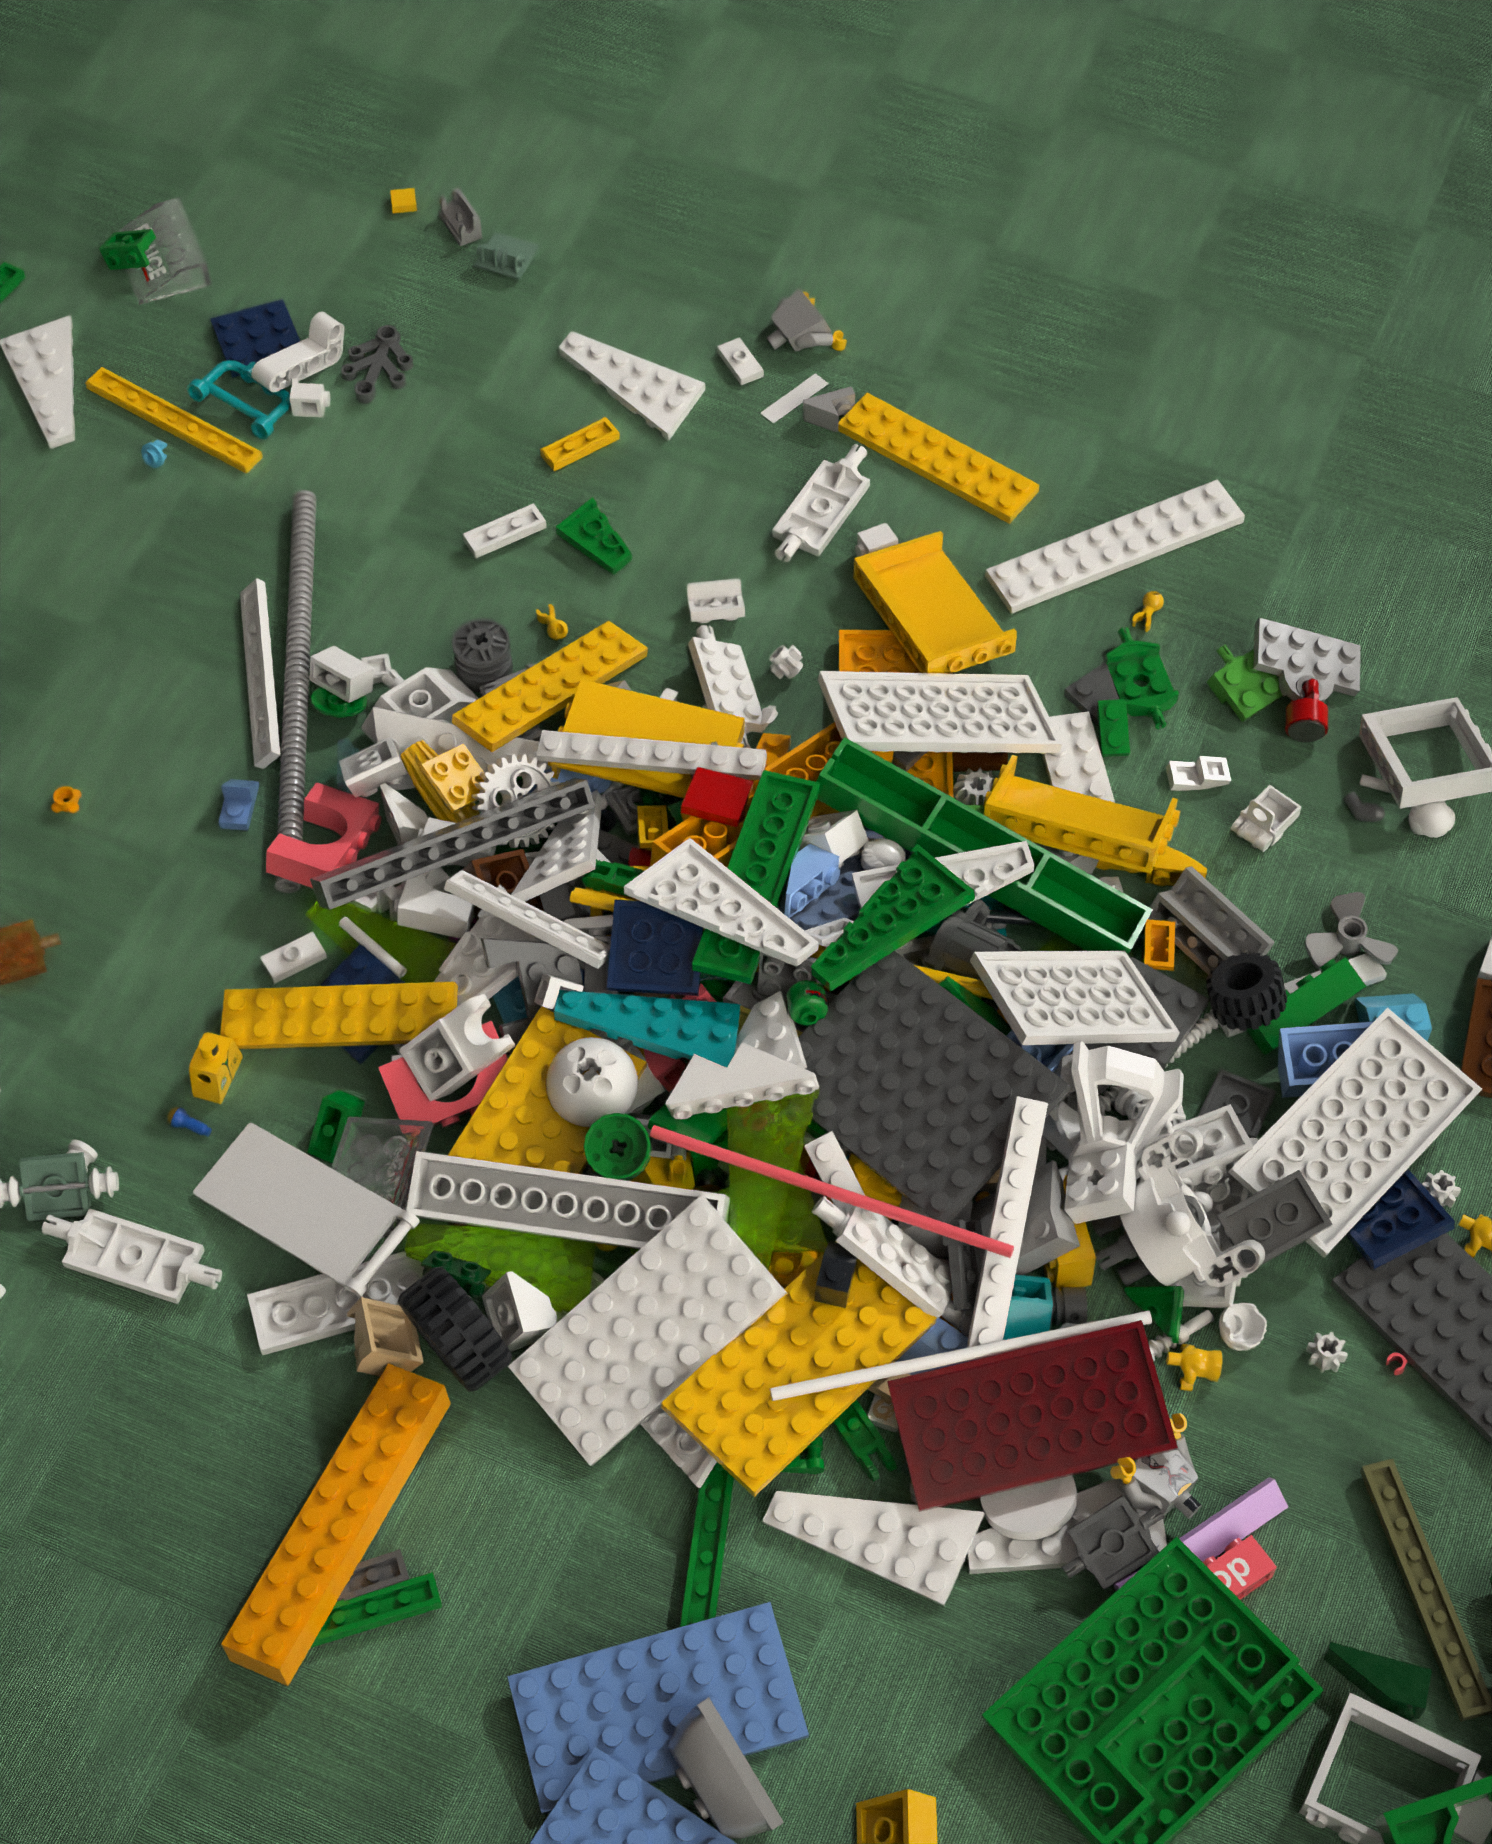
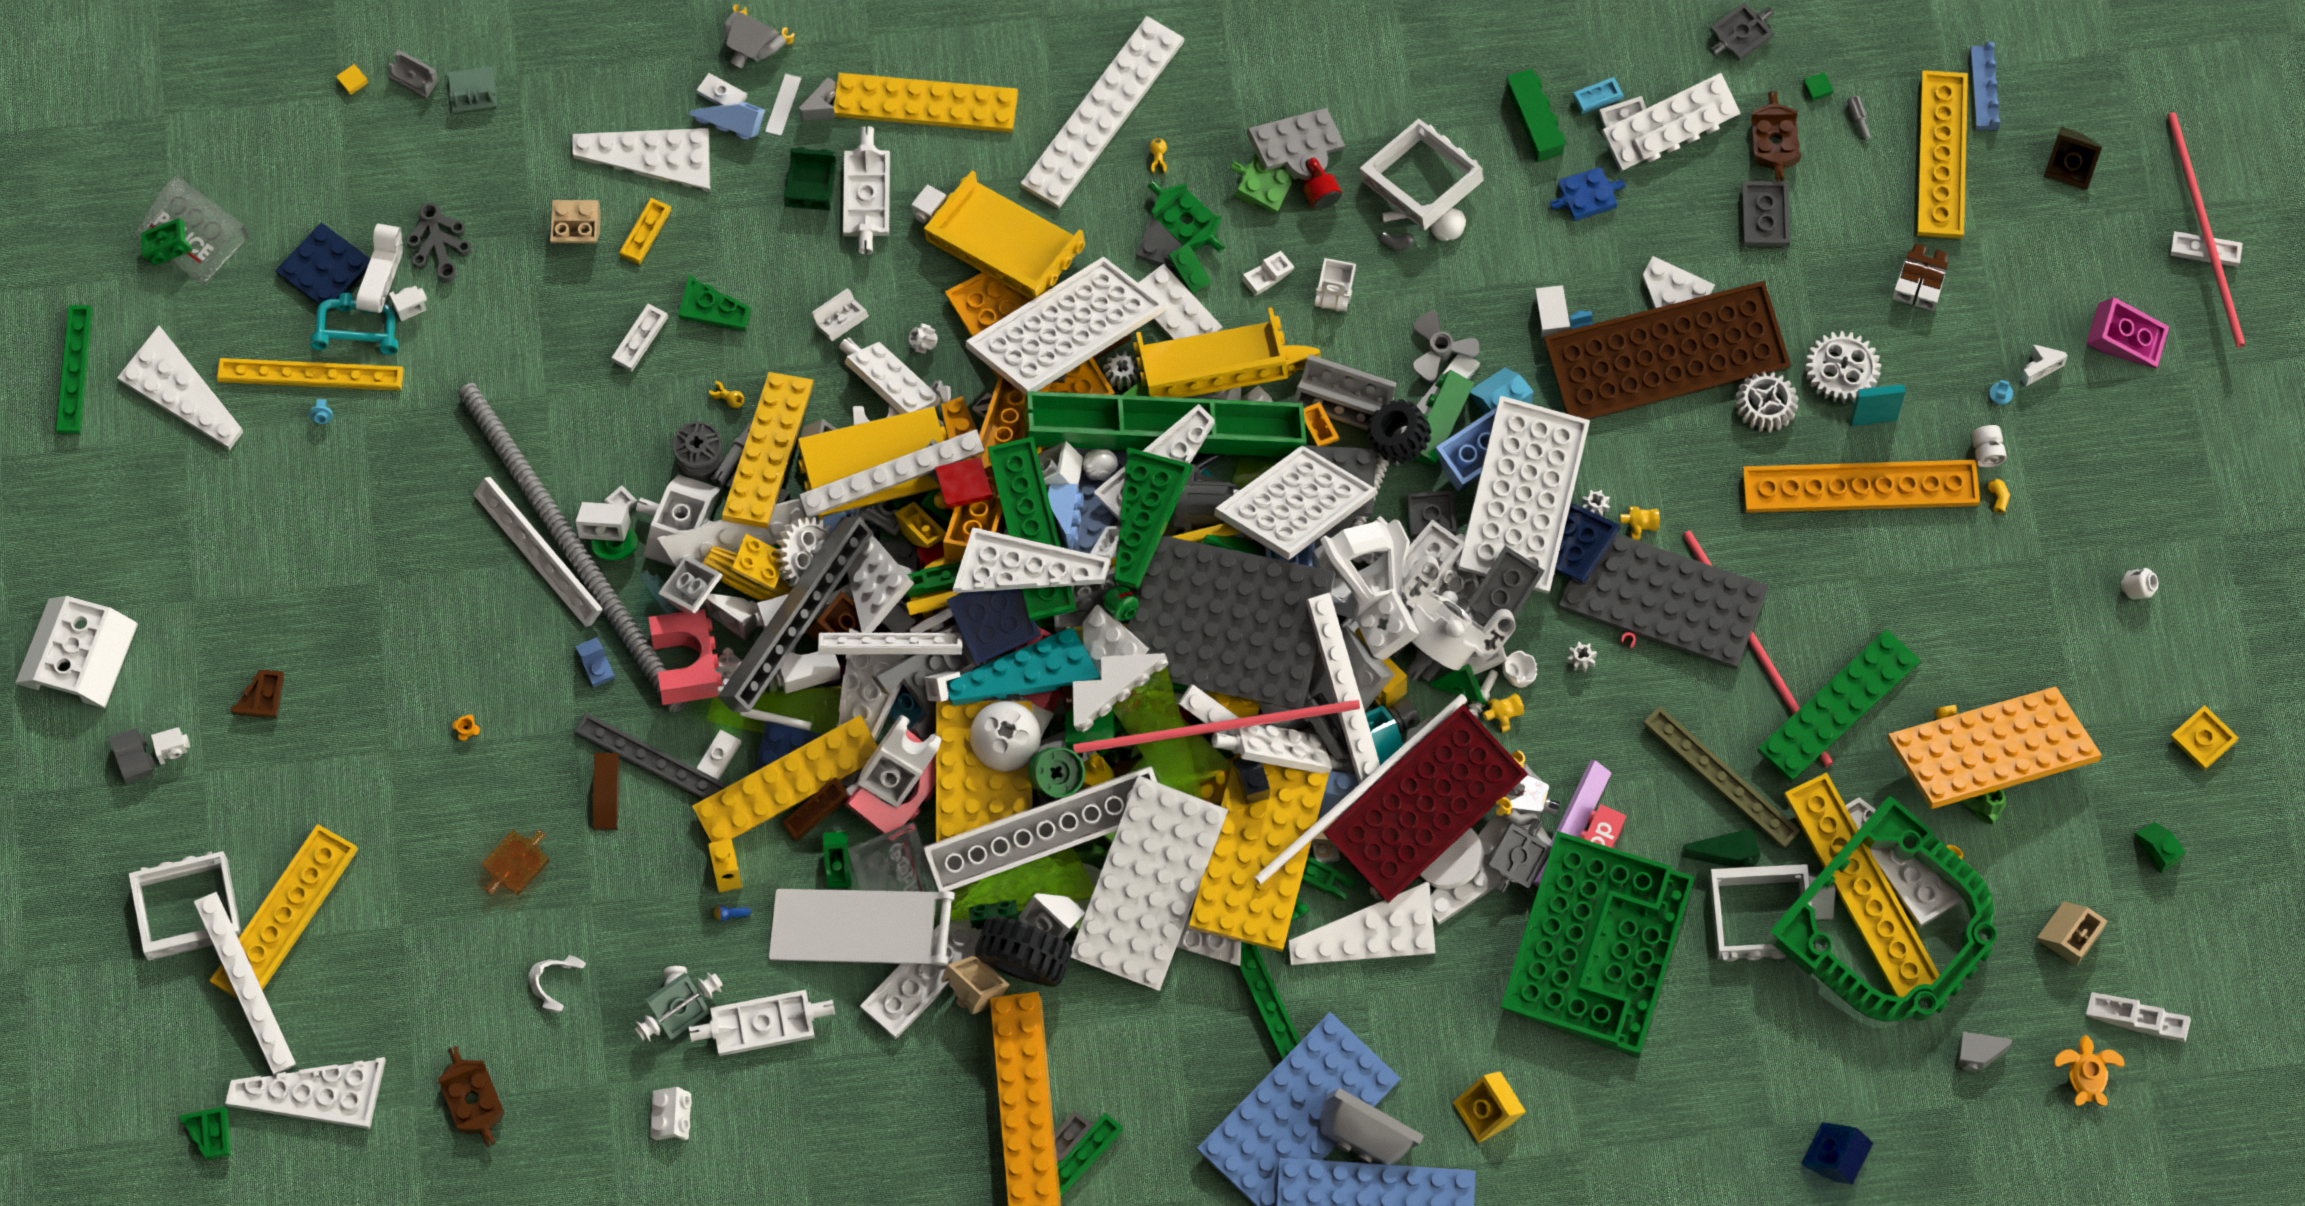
camera: 30 degrees left, 10 degrees up
none -> tan slope [550,200,601,243]
none -> dark grey tile [574,713,729,800]
none -> reddish brown slope [593,753,620,830]
none -> light blue slope [689,102,765,139]
none -> reddish brown plate [782,777,851,841]
none -> dark green panel [784,147,837,211]

